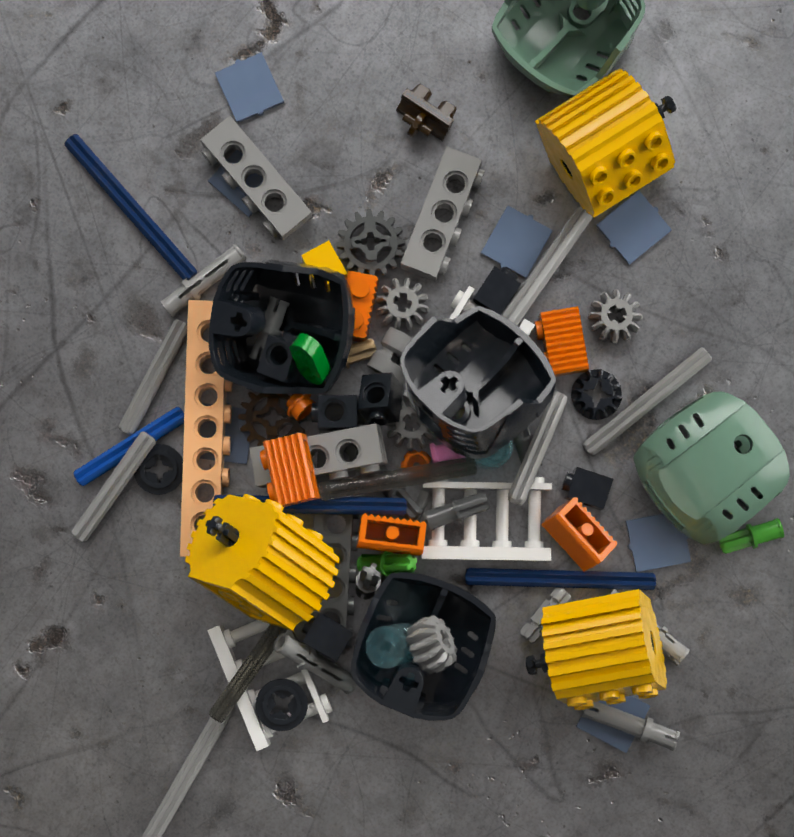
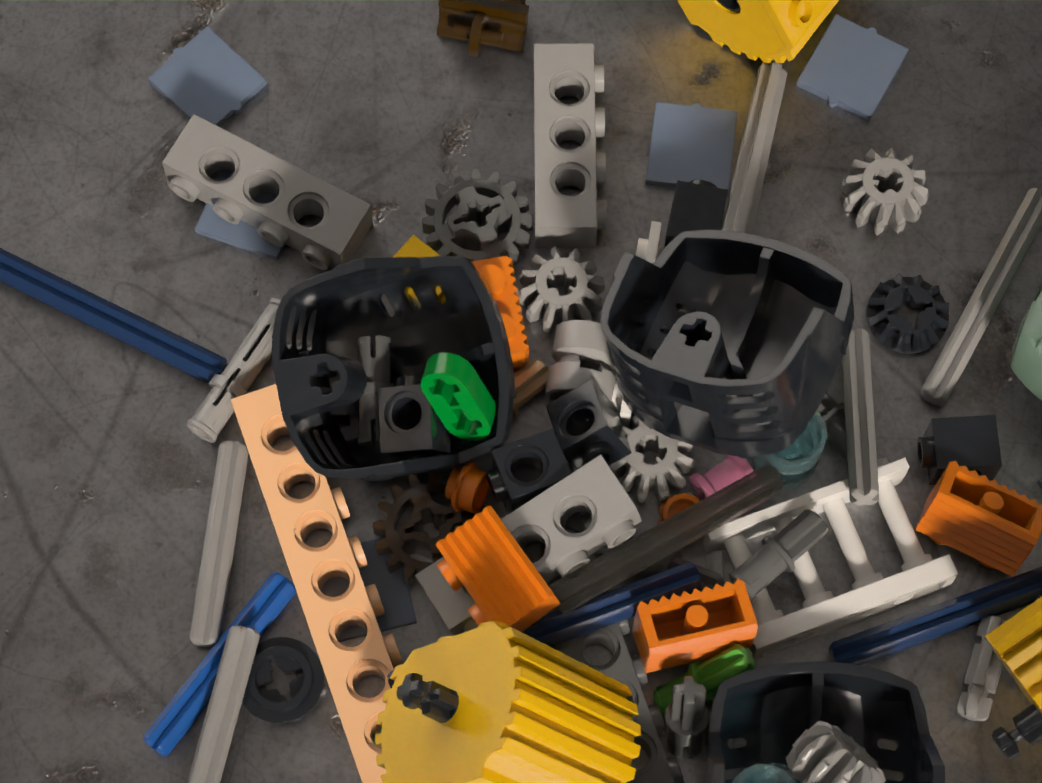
camera: 20 degrees left, 15 degrees down
orange brick [534,306,589,377] -> none

